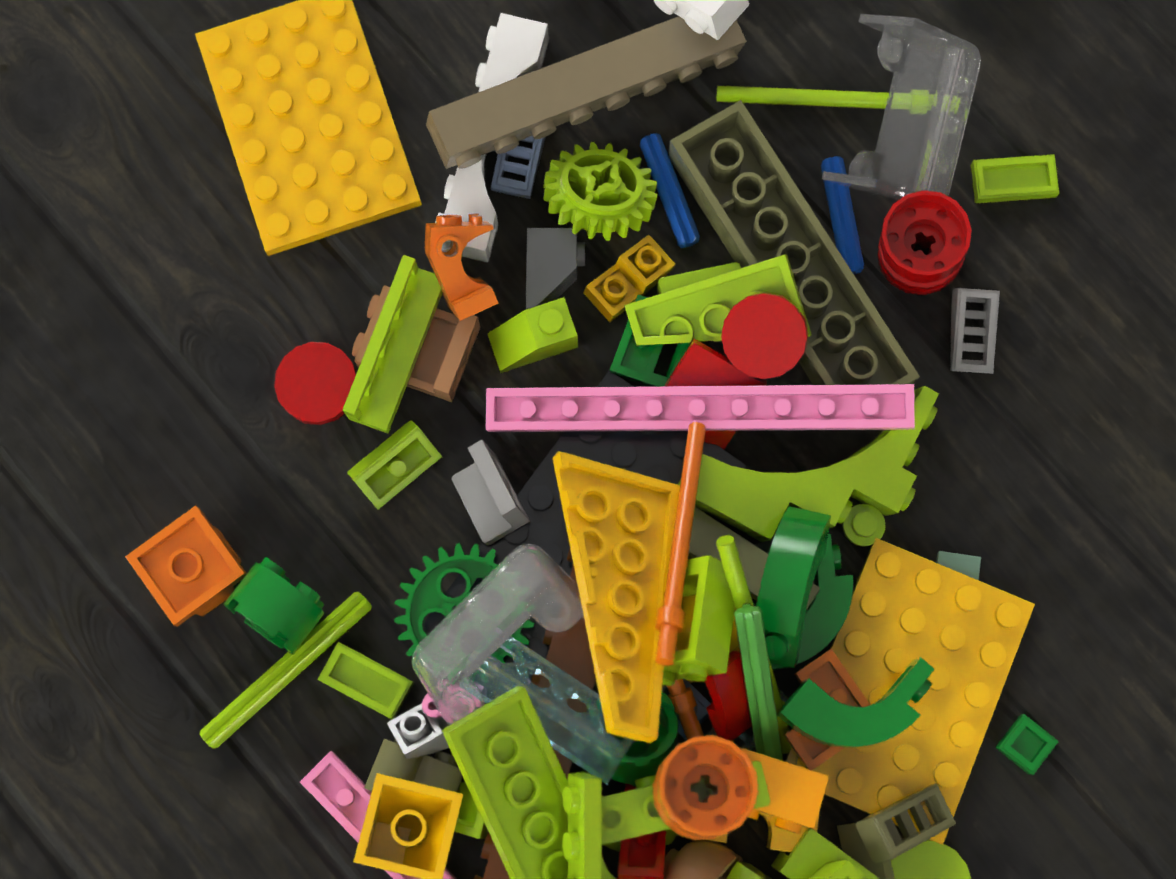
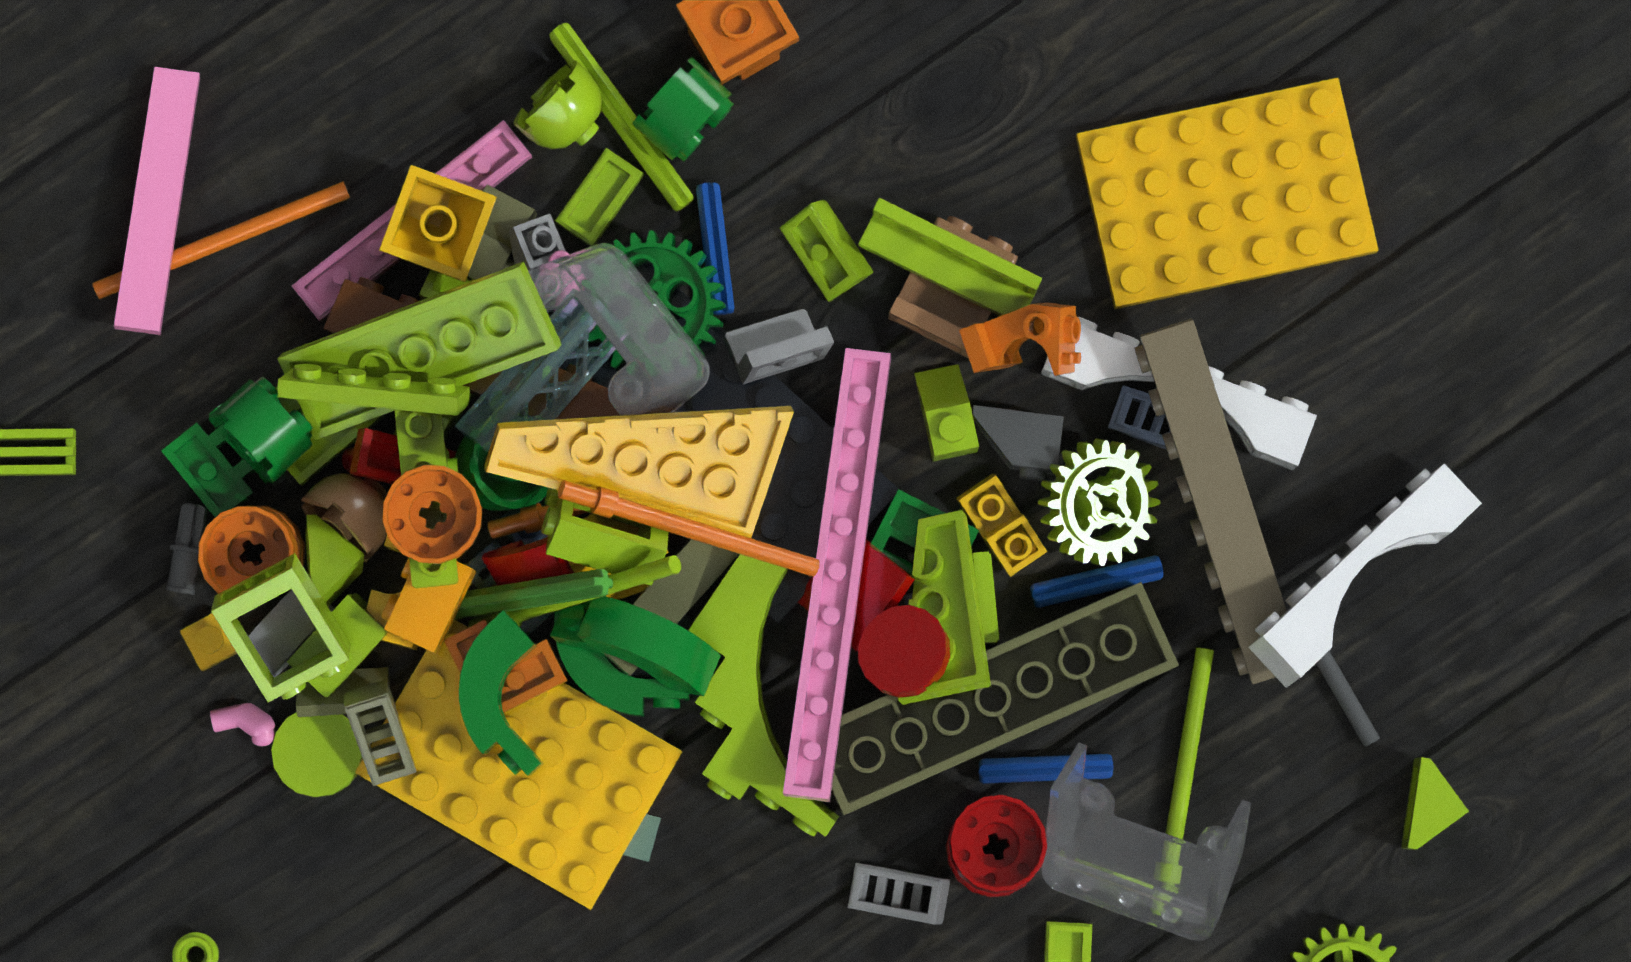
camera: 90 degrees right, 5 degrees up
red tile [274,342,357,425] -> none
lime plate [842,504,885,547] -> none
green tile [995,714,1059,775] -> none
none -> lime cylinder [513,60,602,149]
none -> blue axle [696,182,735,315]

